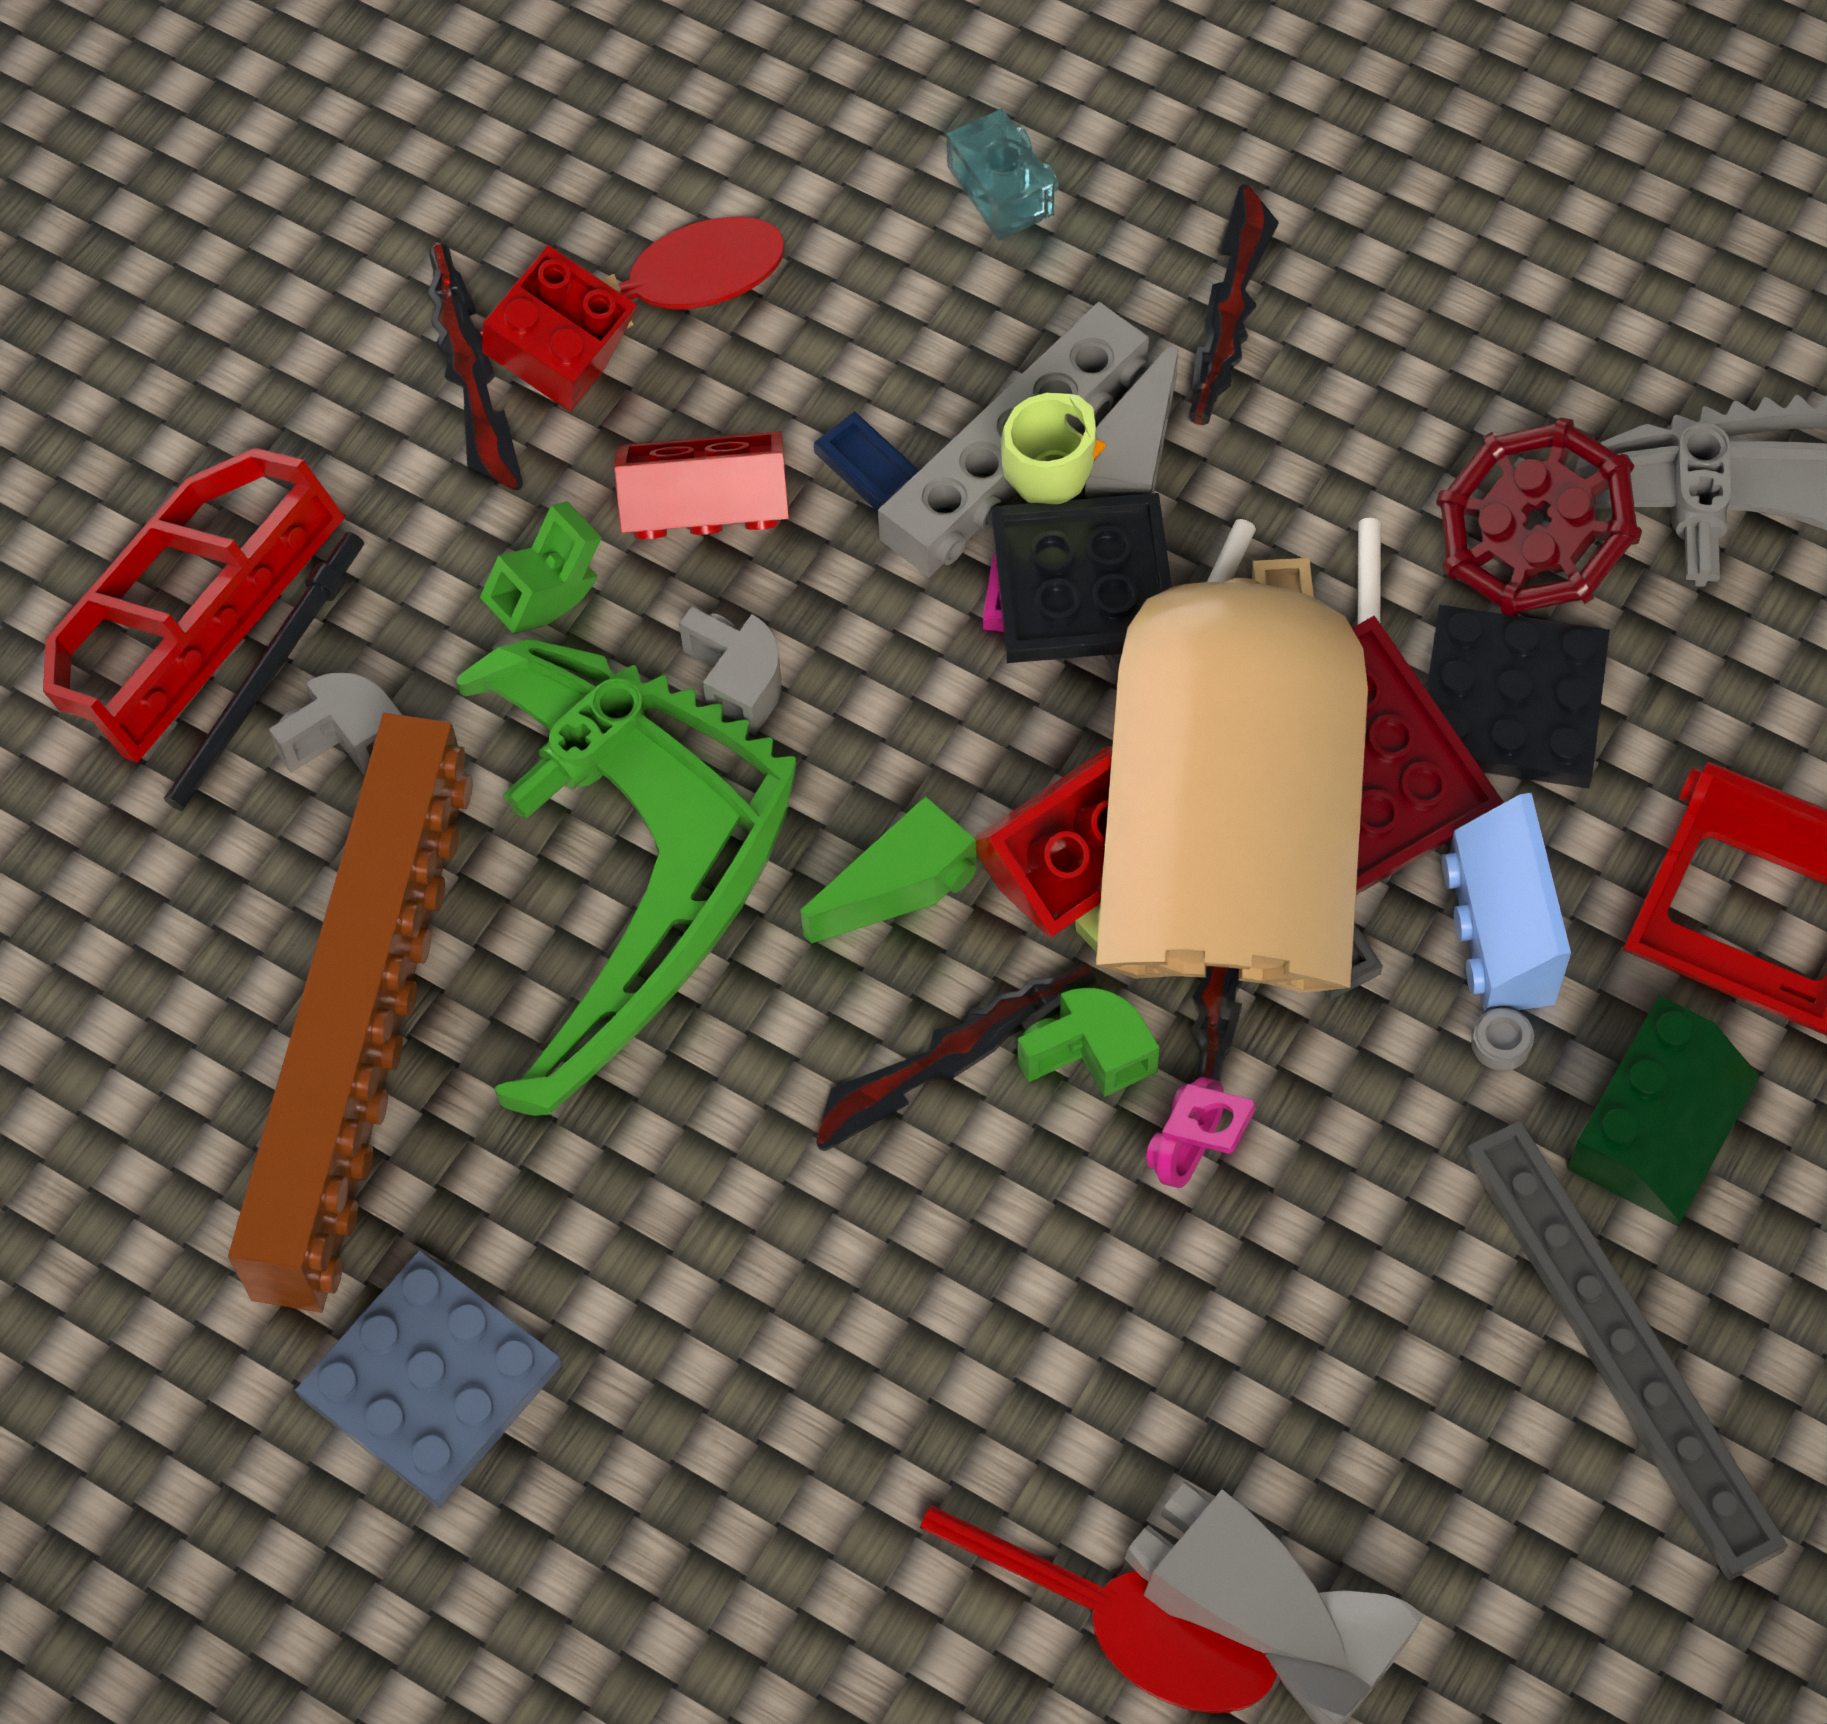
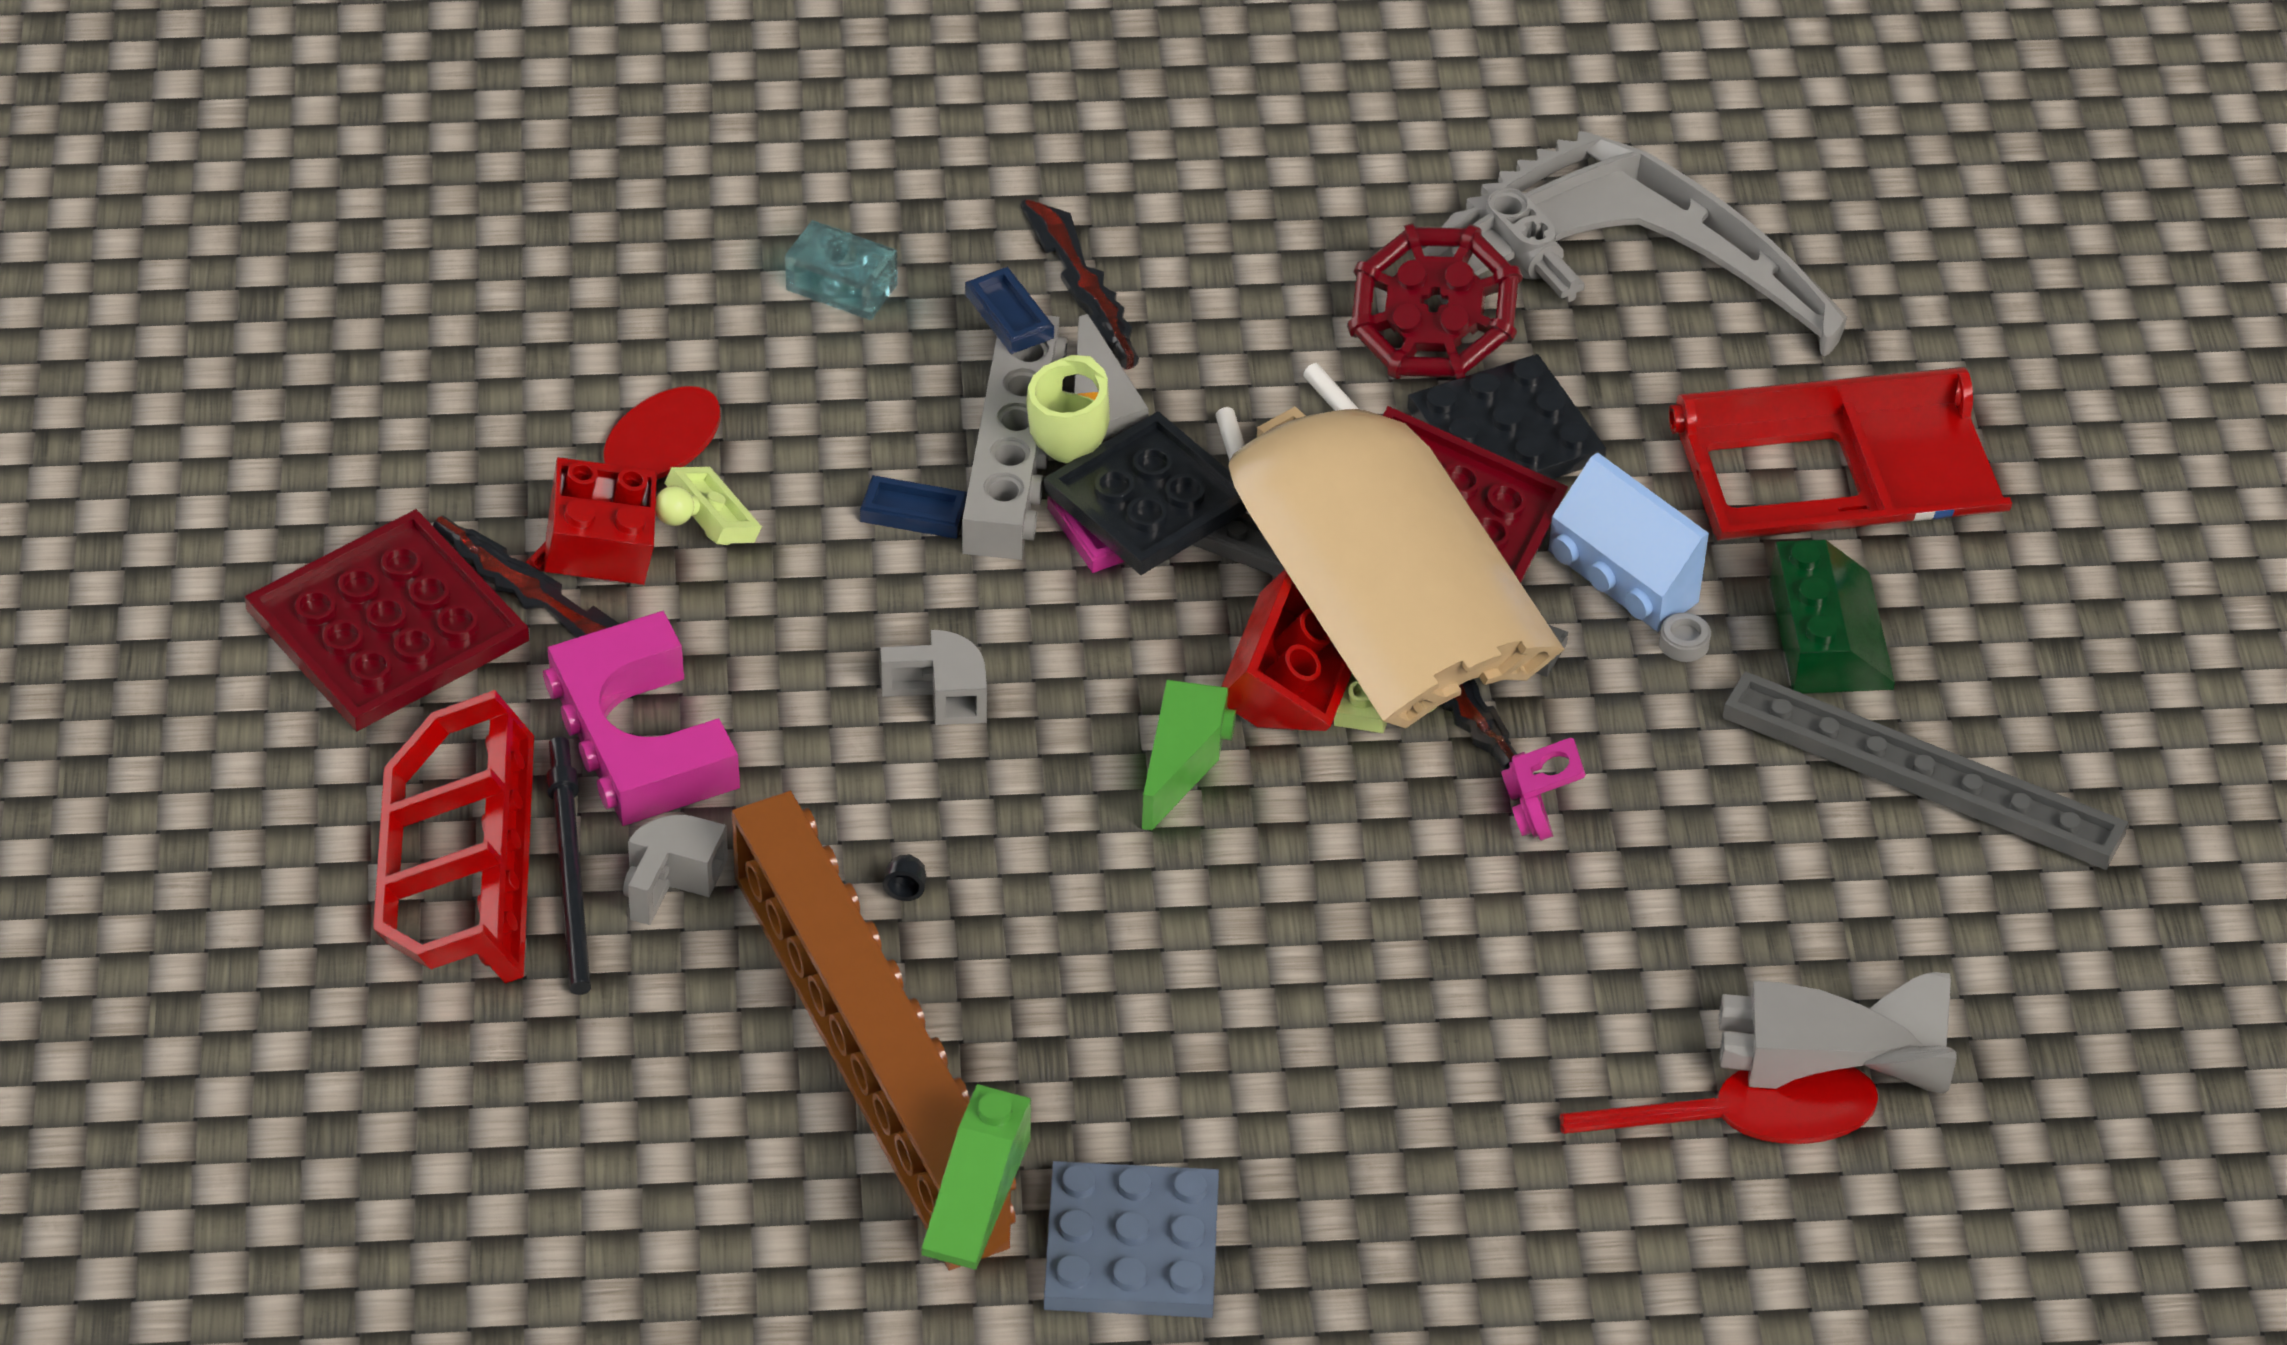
camera: 40 degrees left, 15 degrees down
bright green piece [457,639,796,1116] -> none
bright green brick [479,501,602,634] -> none
slope [614,431,789,539] -> none
black sword [816,962,1096,1151] -> none
bright green brick [1018,988,1160,1097] -> none
none -> dark red plate [244,509,530,732]
none -> dark pink arch [543,610,740,826]
none -> yellowish green plate [655,467,762,545]
none -> black hinge [883,854,927,901]
none -> bright green slope [922,1084,1031,1270]
none -> dark blue tile [965,267,1054,354]

